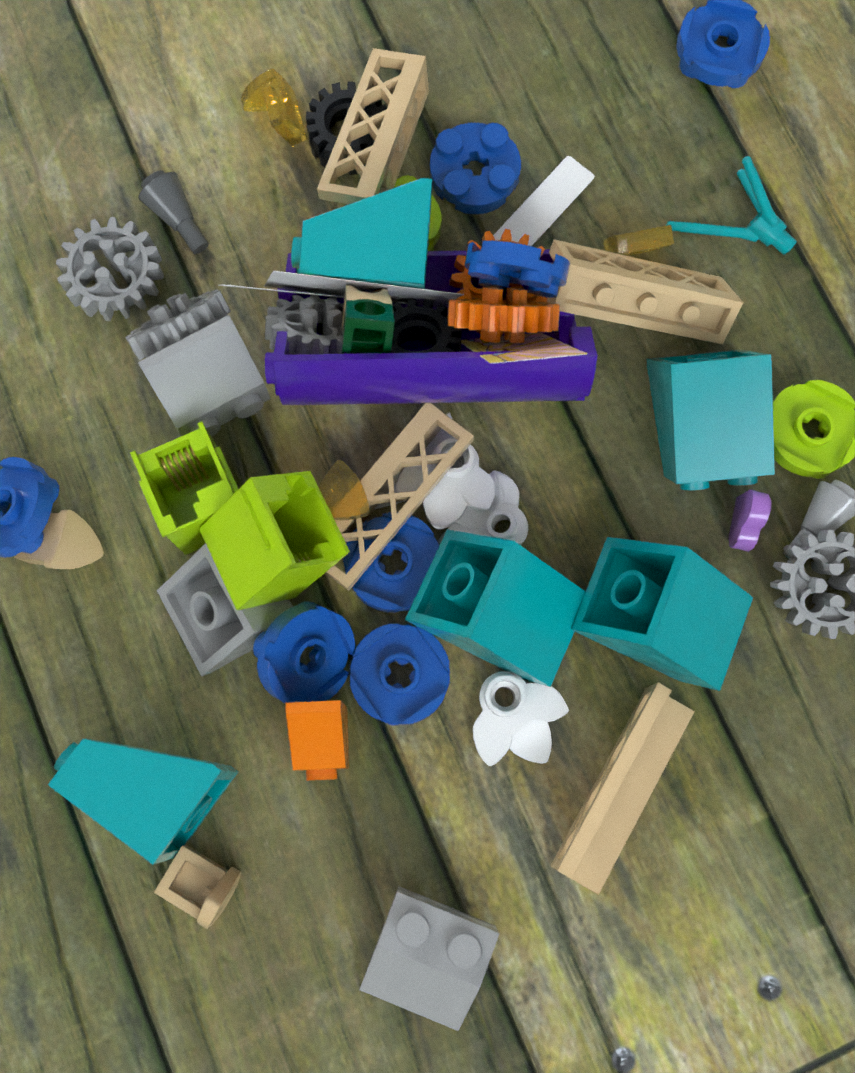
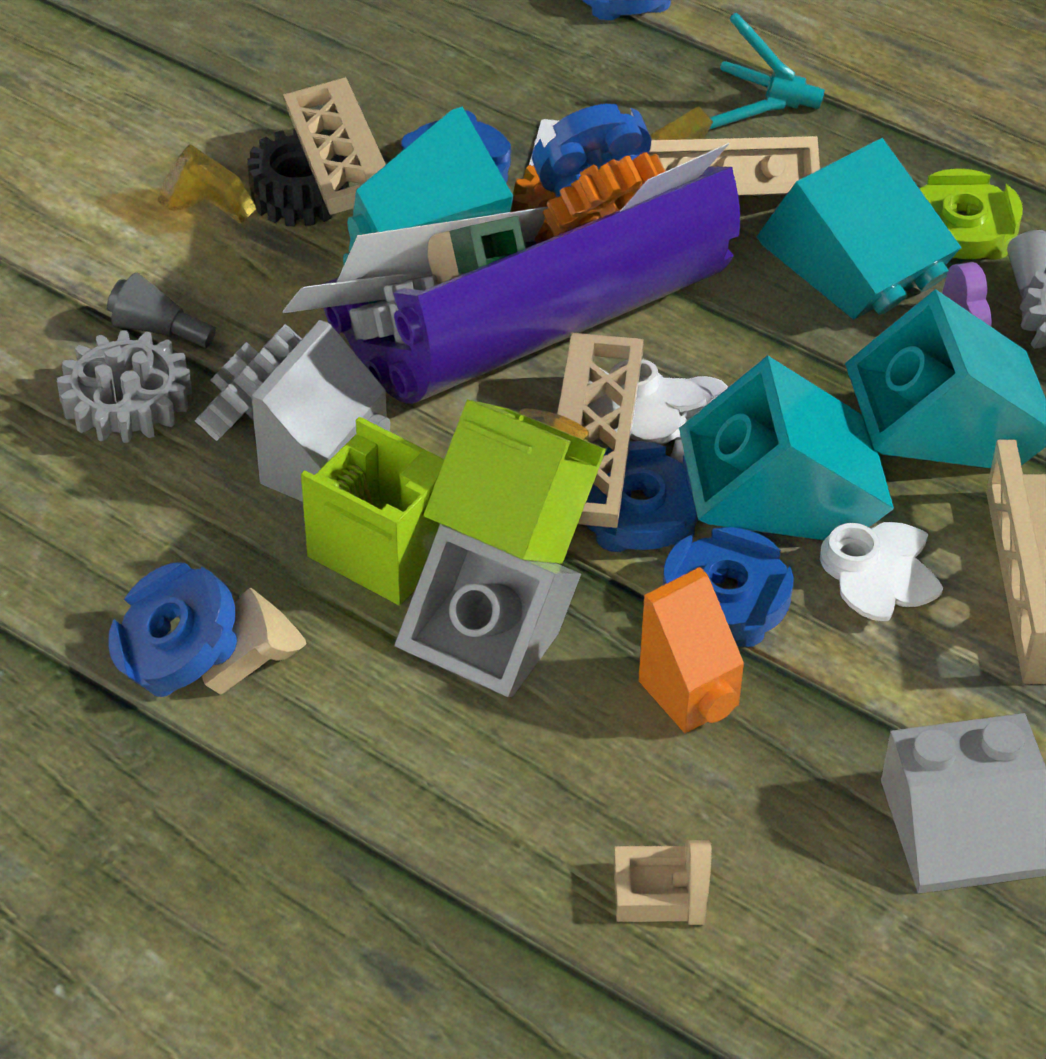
camera: 30 degrees left, 30 degrees down
teal slope [48,739,239,865] -> none
blue plate [253,601,355,704] -> none

